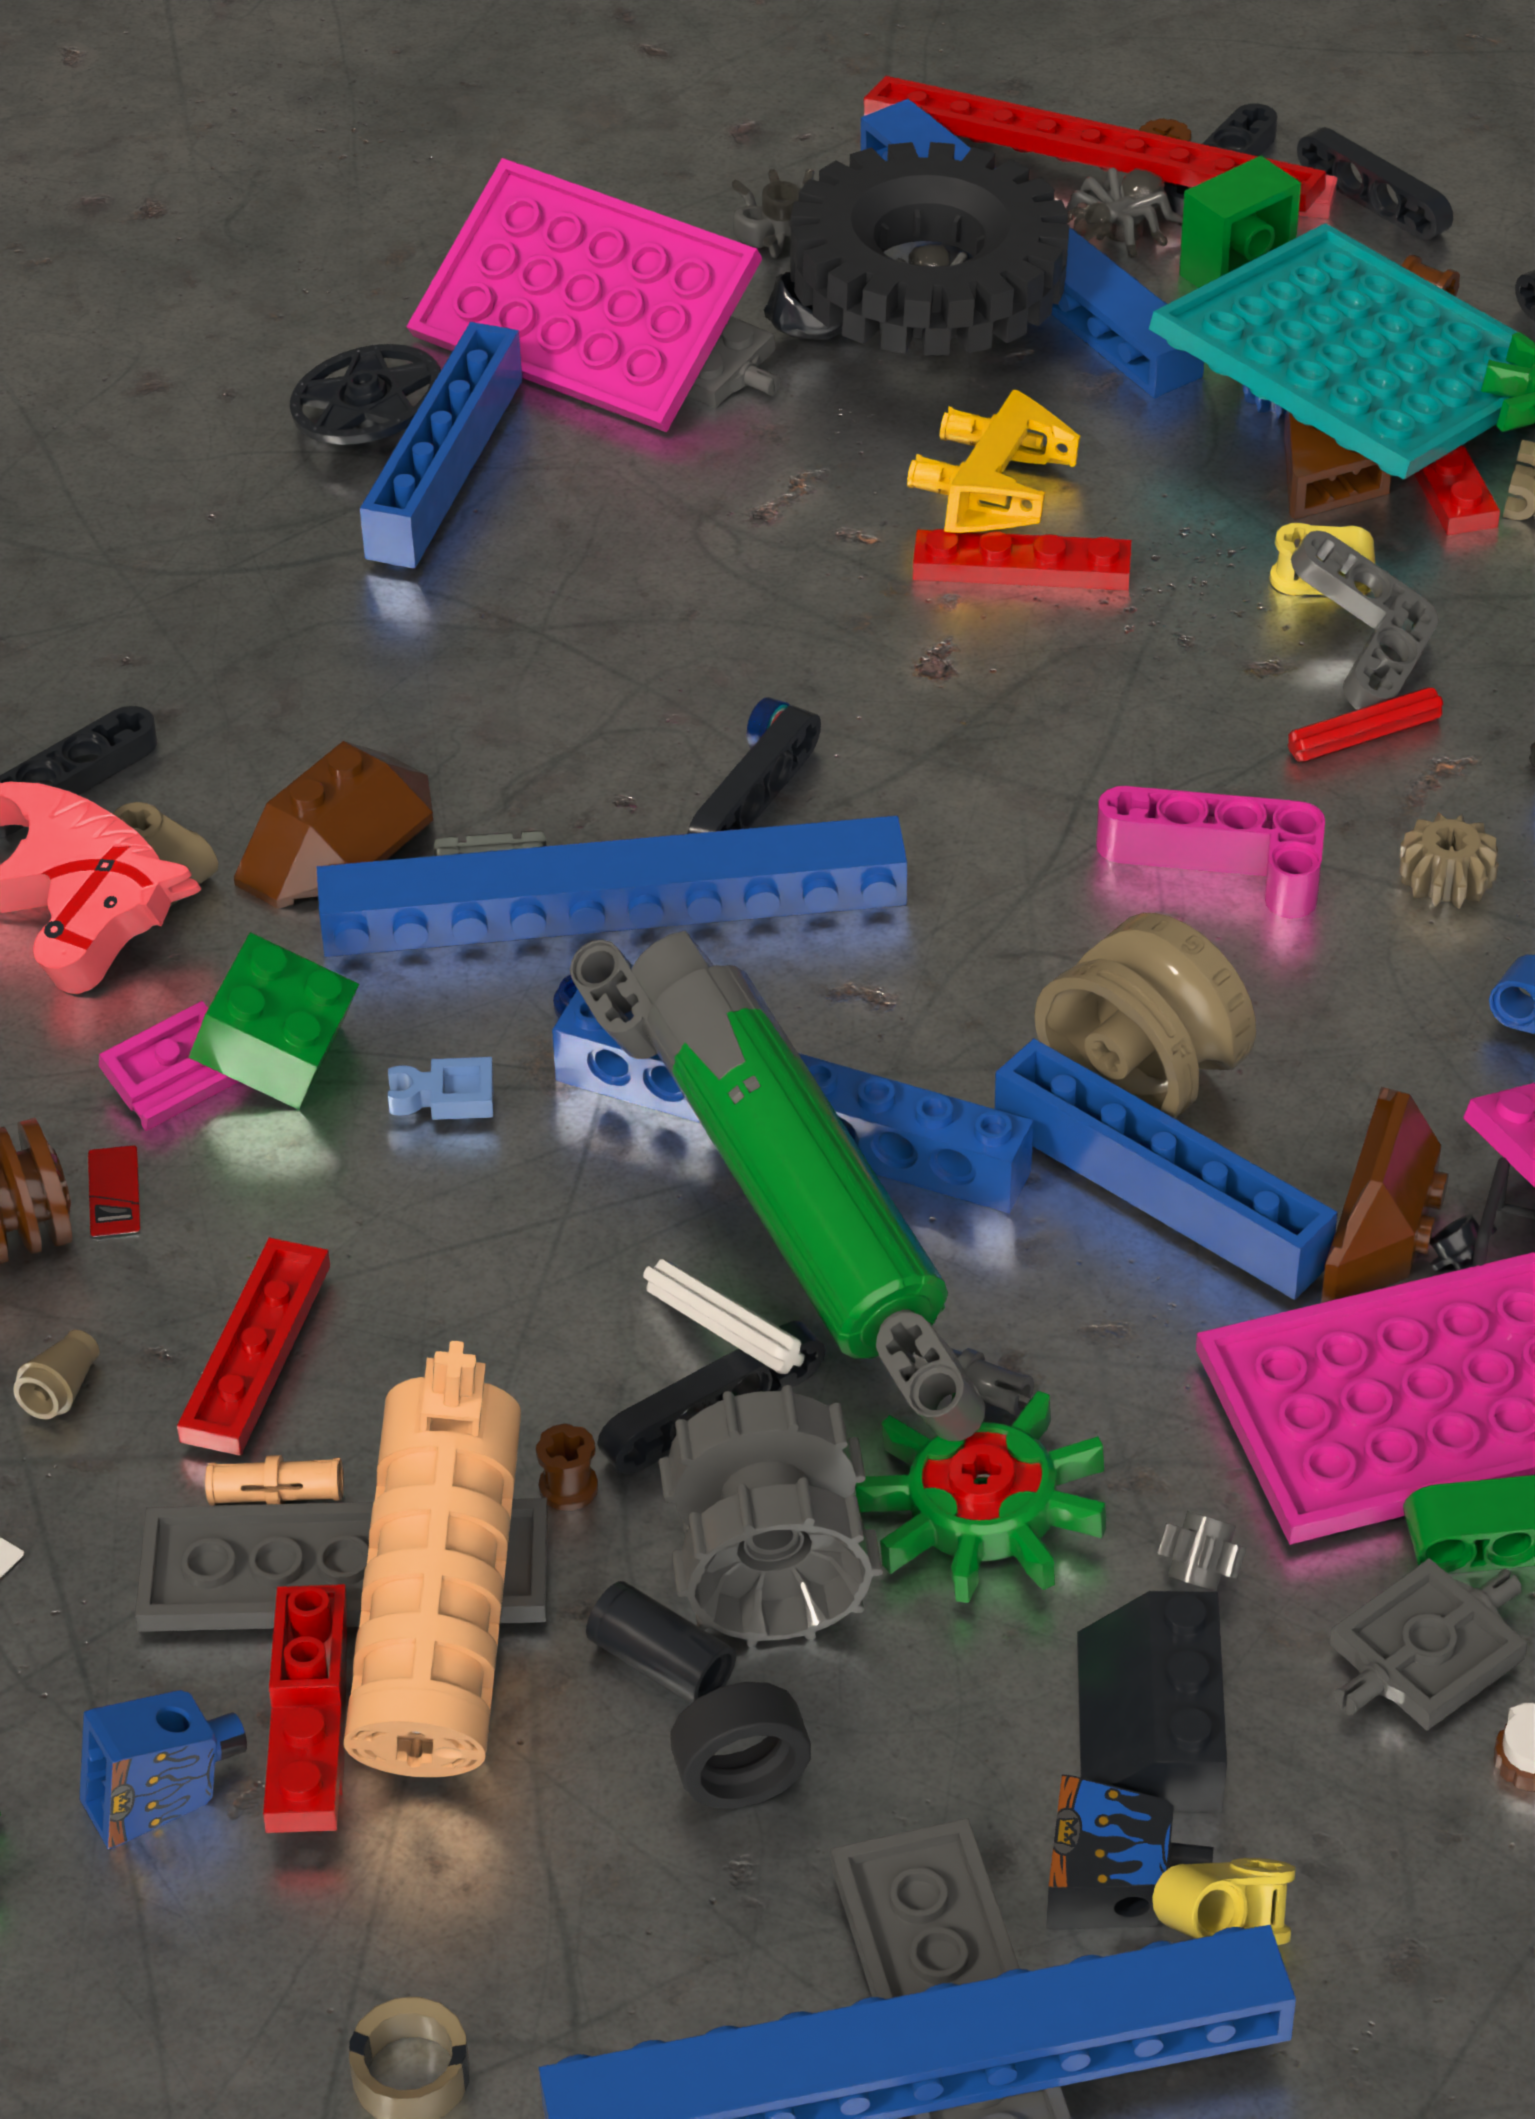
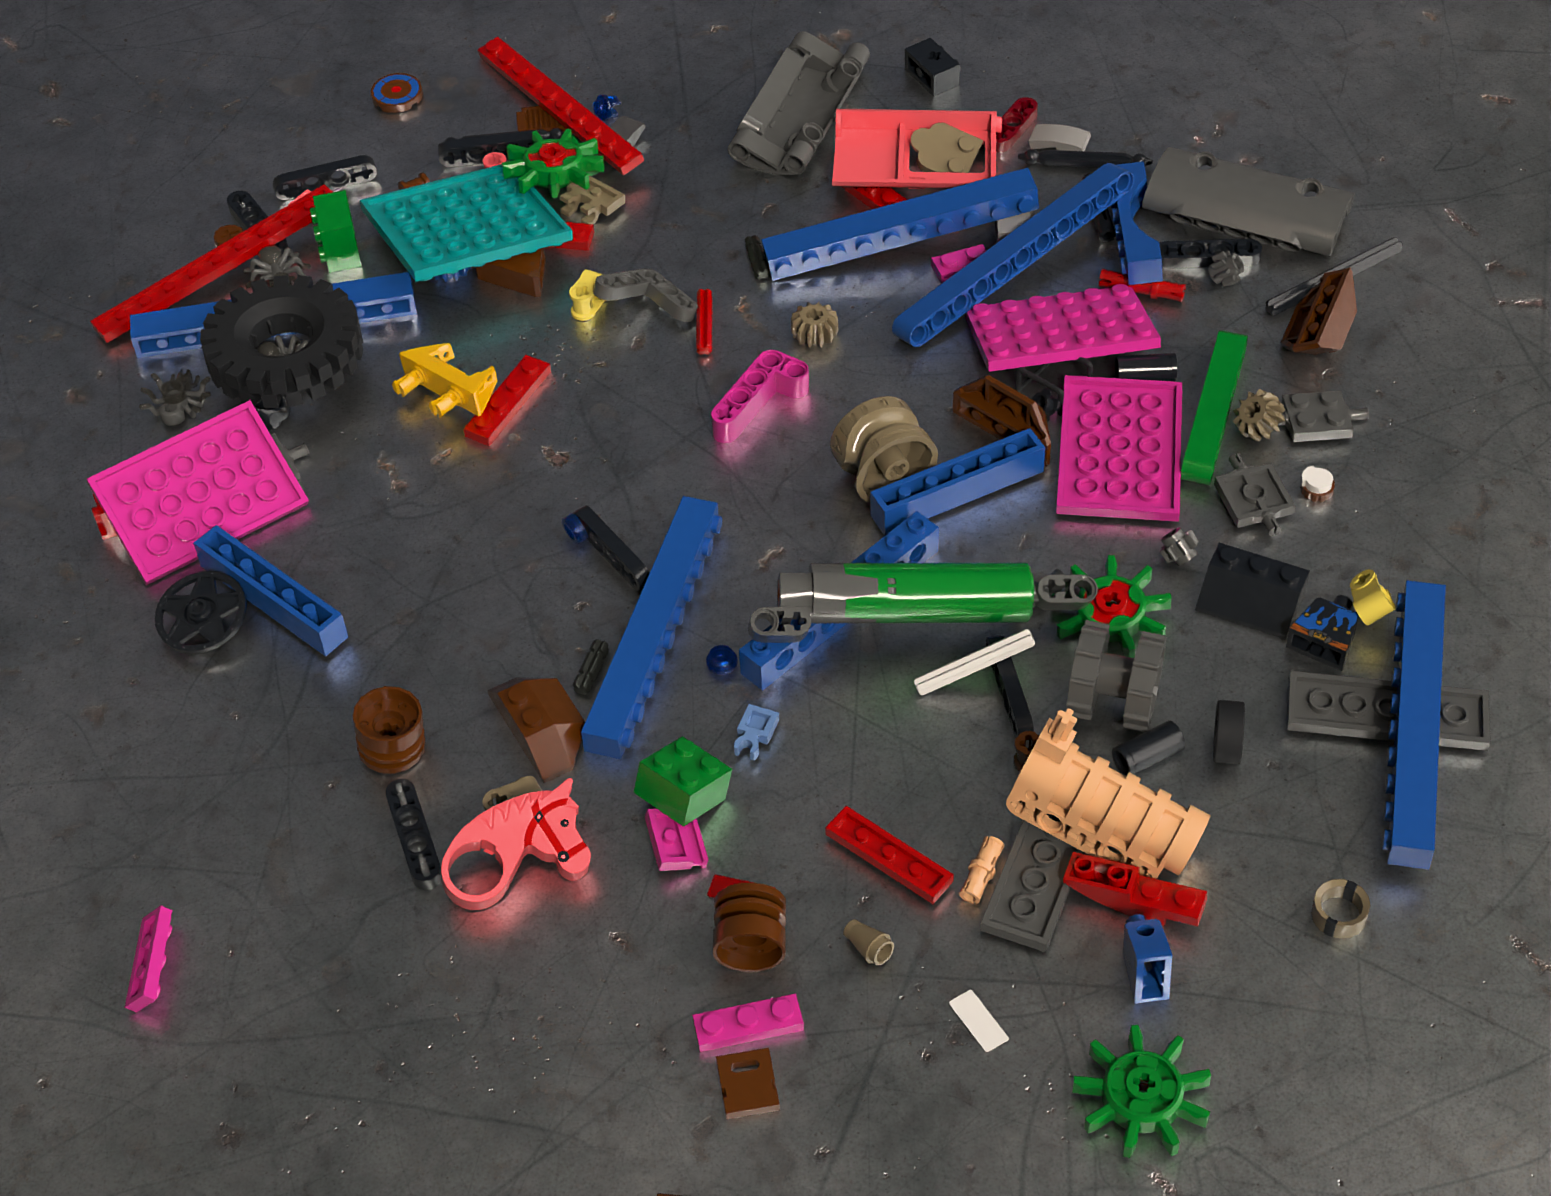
camera: 65 degrees left, 5 degrees up
none -> reddish brown wheel [353,686,426,774]

